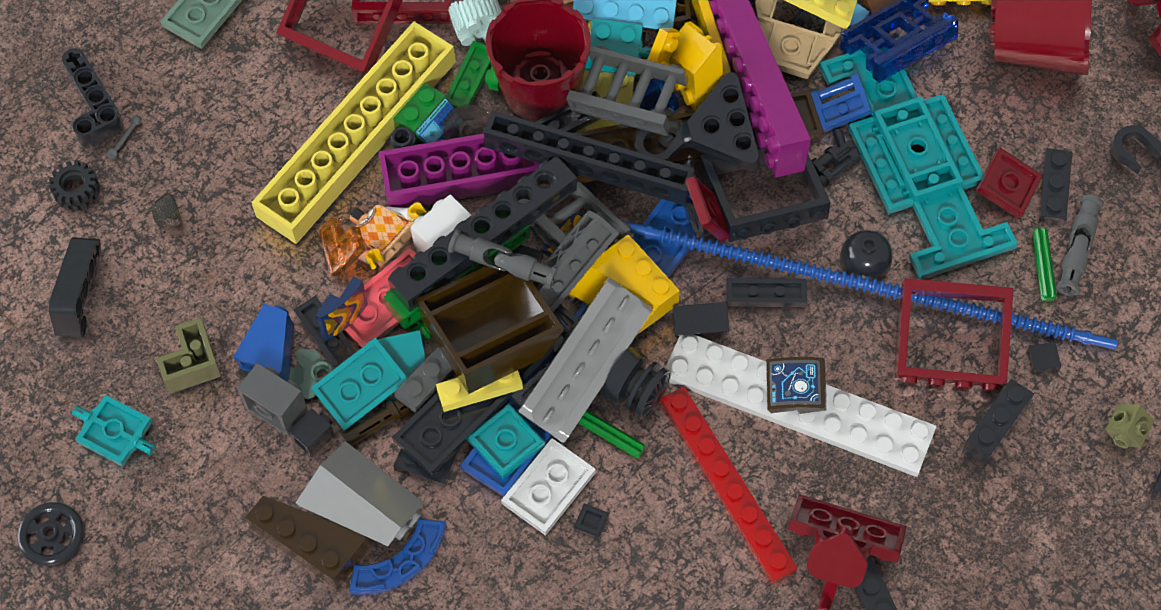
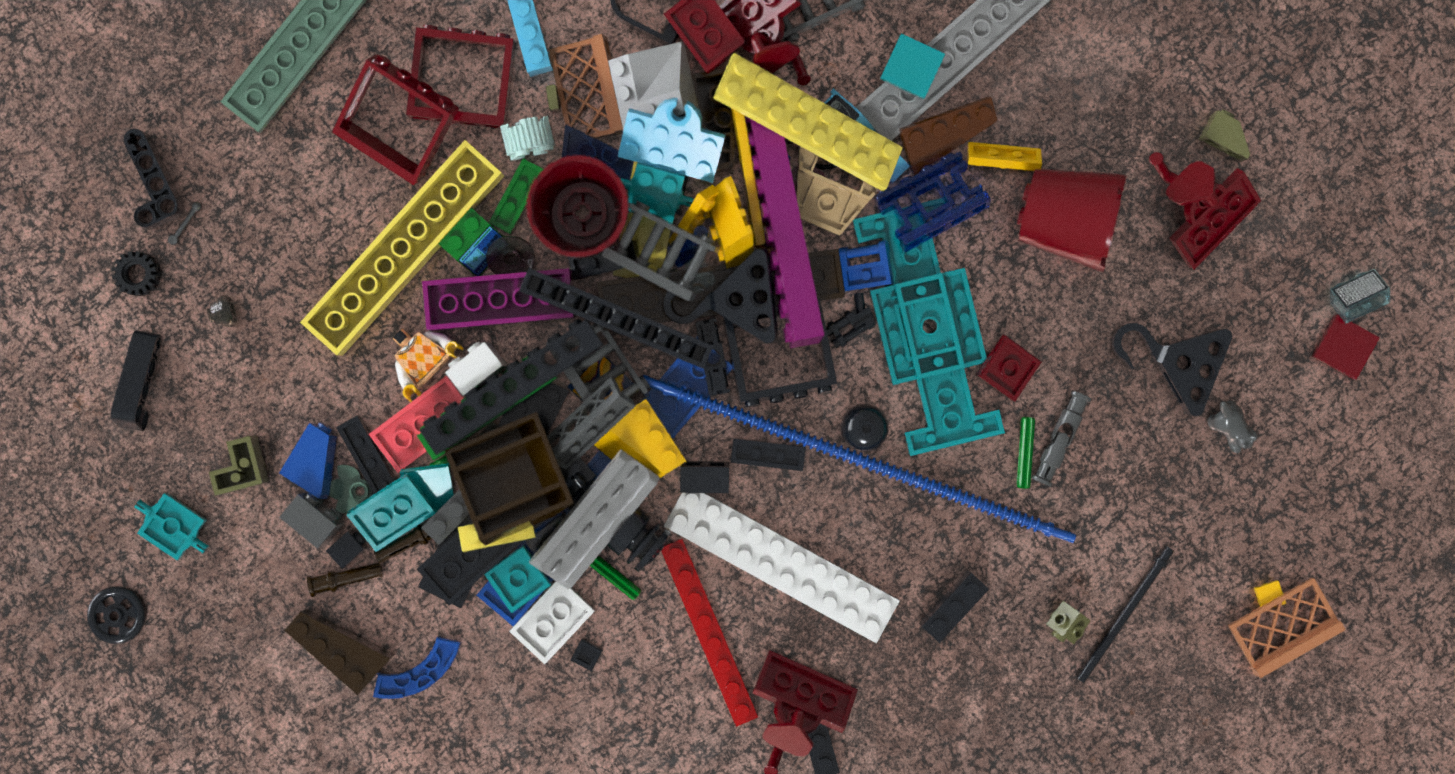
camera: 10 degrees right, 25 degrees up
light grey slope [296,441,424,546] -> none
dark blue slope [316,276,368,340] -> none
clear orange plate [319,218,366,277] -> none
black cone [390,127,415,149] -> none
dark grey piece [448,229,558,289] -> none
dark red tile [685,176,730,242] -> none
slope [766,357,827,414] -> none
dark red window [894,278,1014,391] -> none
black tile [1028,342,1061,373] -> none
black plate [1039,148,1072,224] -> none
none -> dark brown pin [307,562,383,597]

